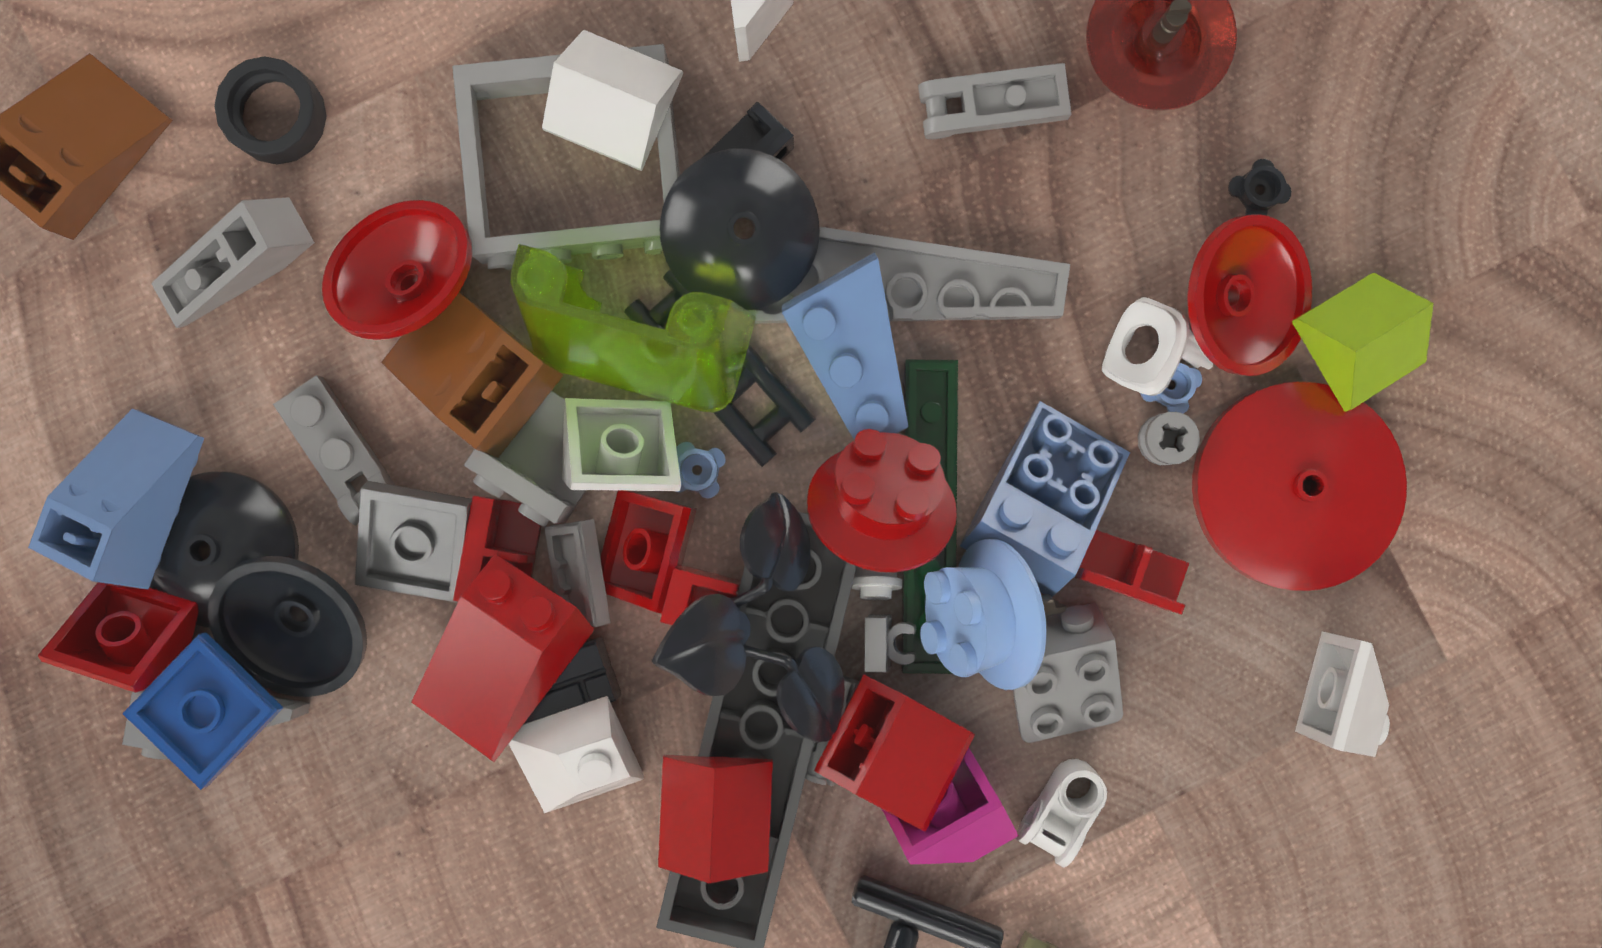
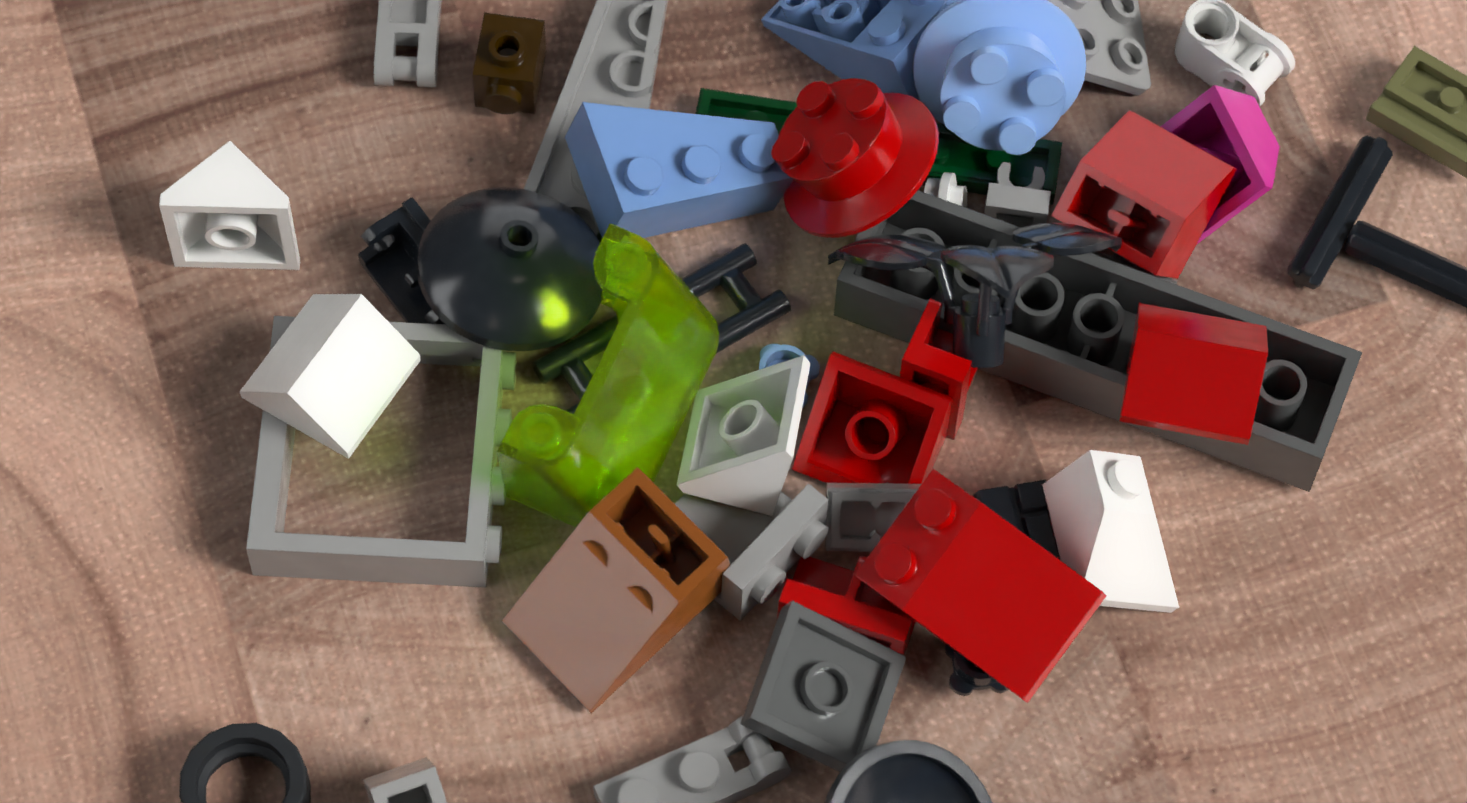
camera: 85 degrees left, 25 degrees down
red dish [322,200,472,340] -> none
none -> dark brown brick [472,12,546,115]

